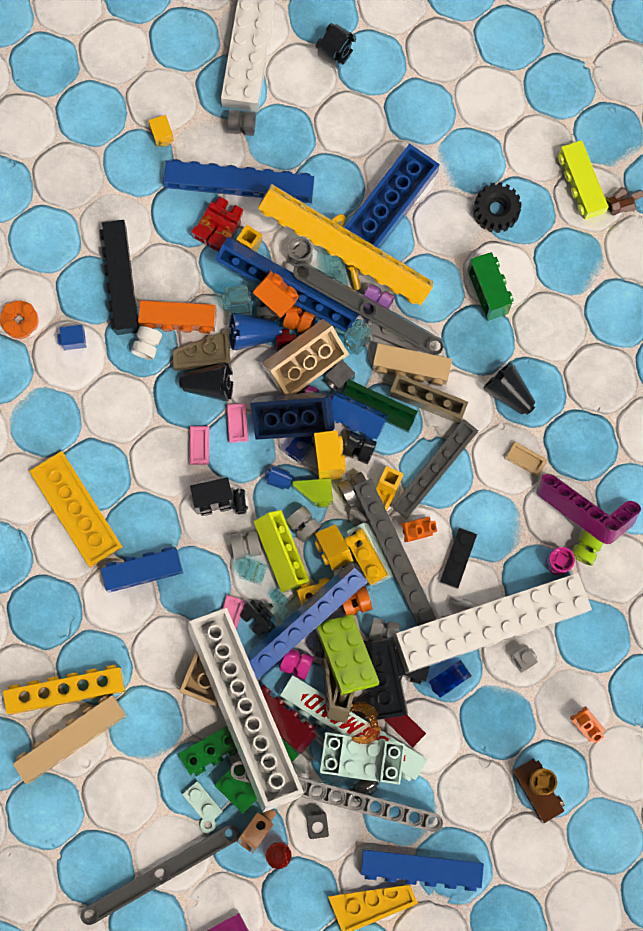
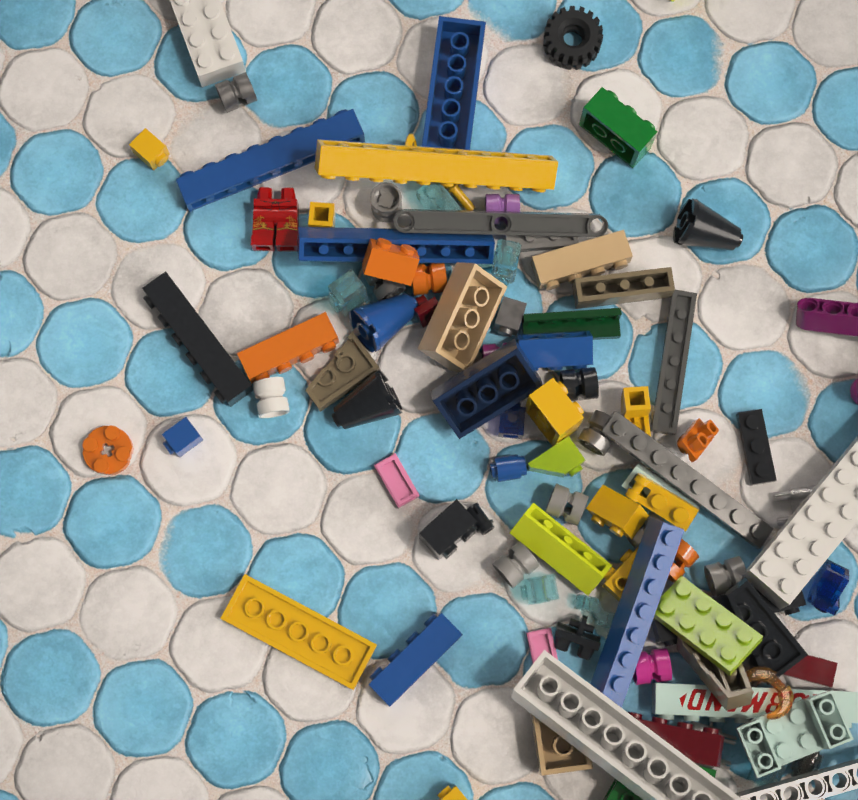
camera: 30 degrees left, 0 degrees up
bright pink tile [227,403,249,443] -> none
light grey plate [349,507,368,526] -> none
tan tile [505,441,548,477] -> none

